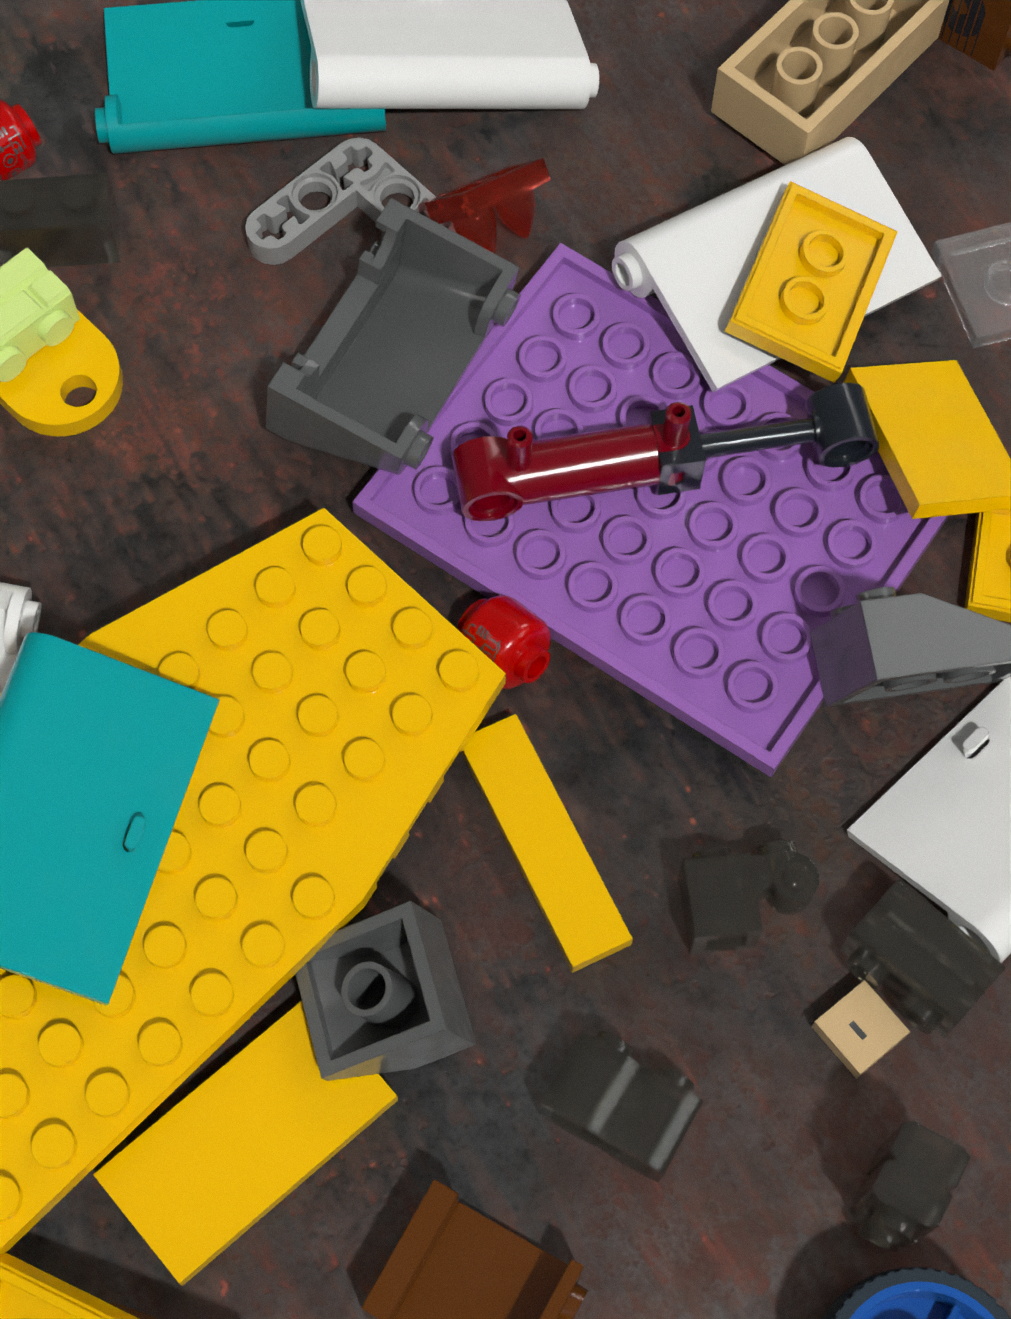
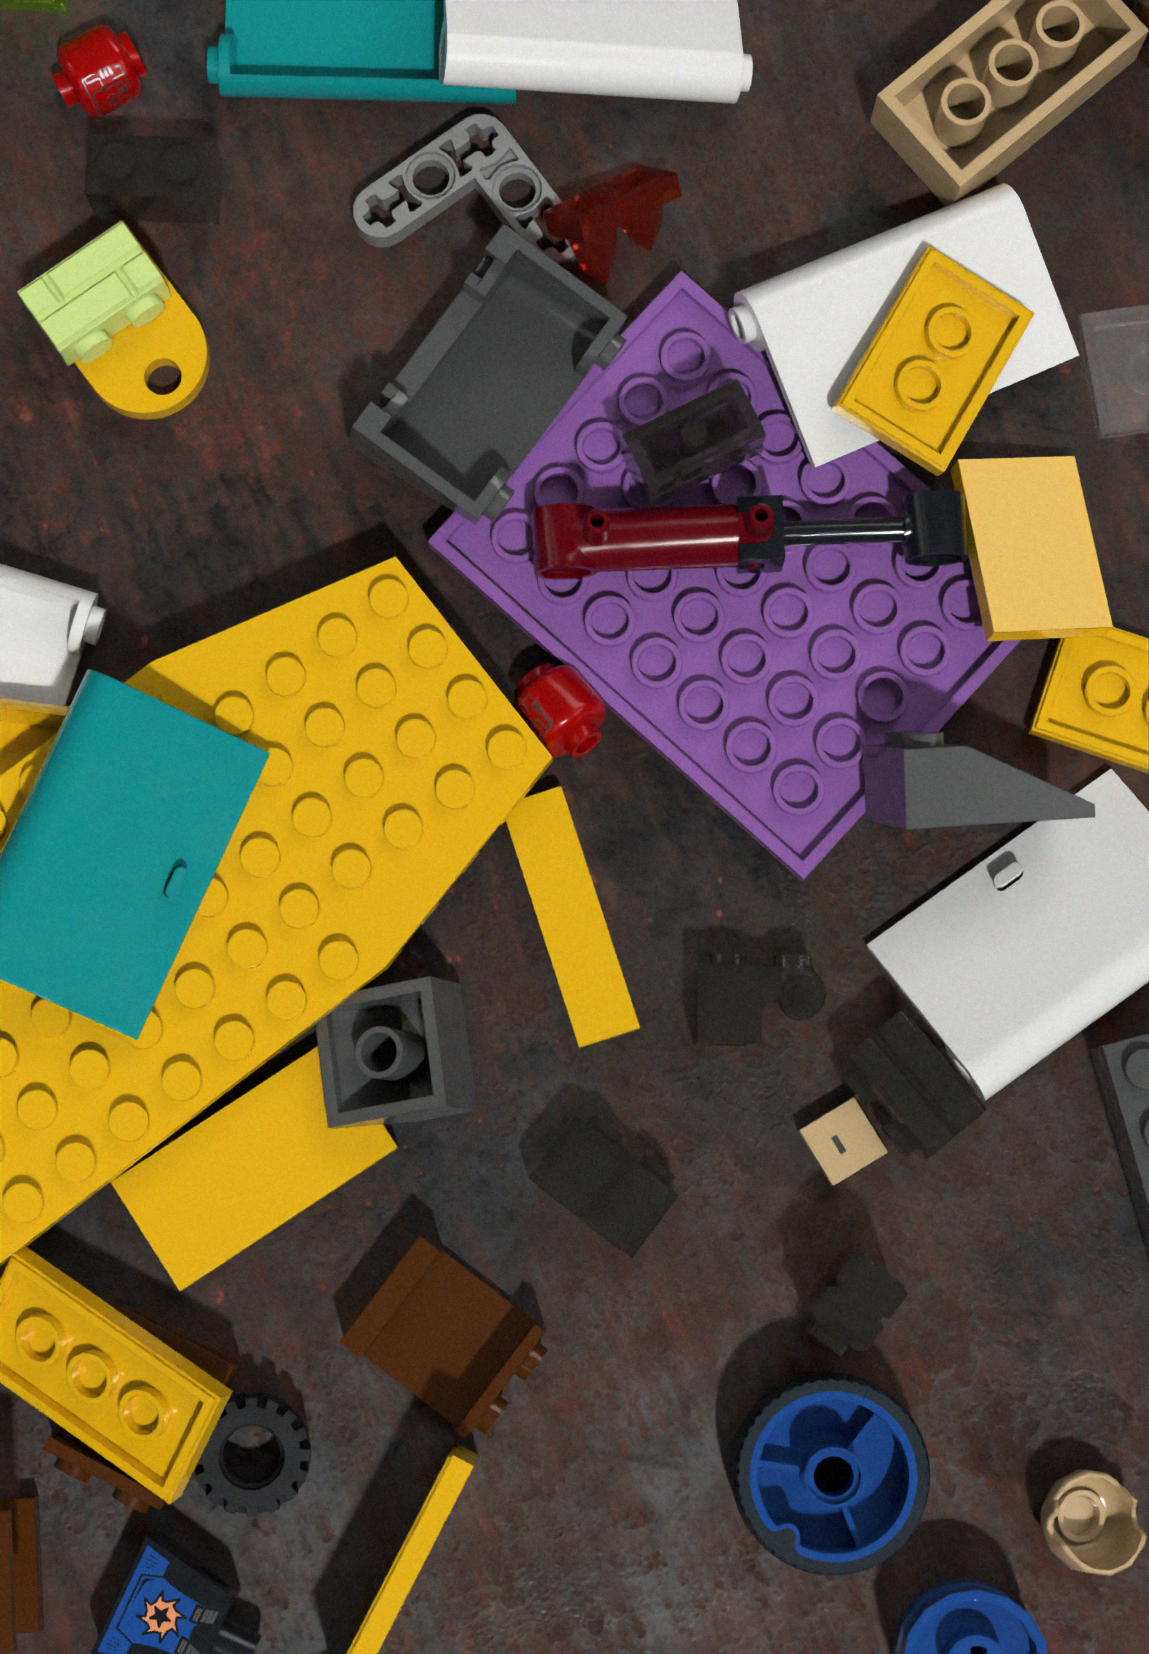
camera: 10 degrees right, 15 degrees up
none -> clear smoke brick [620,379,766,507]

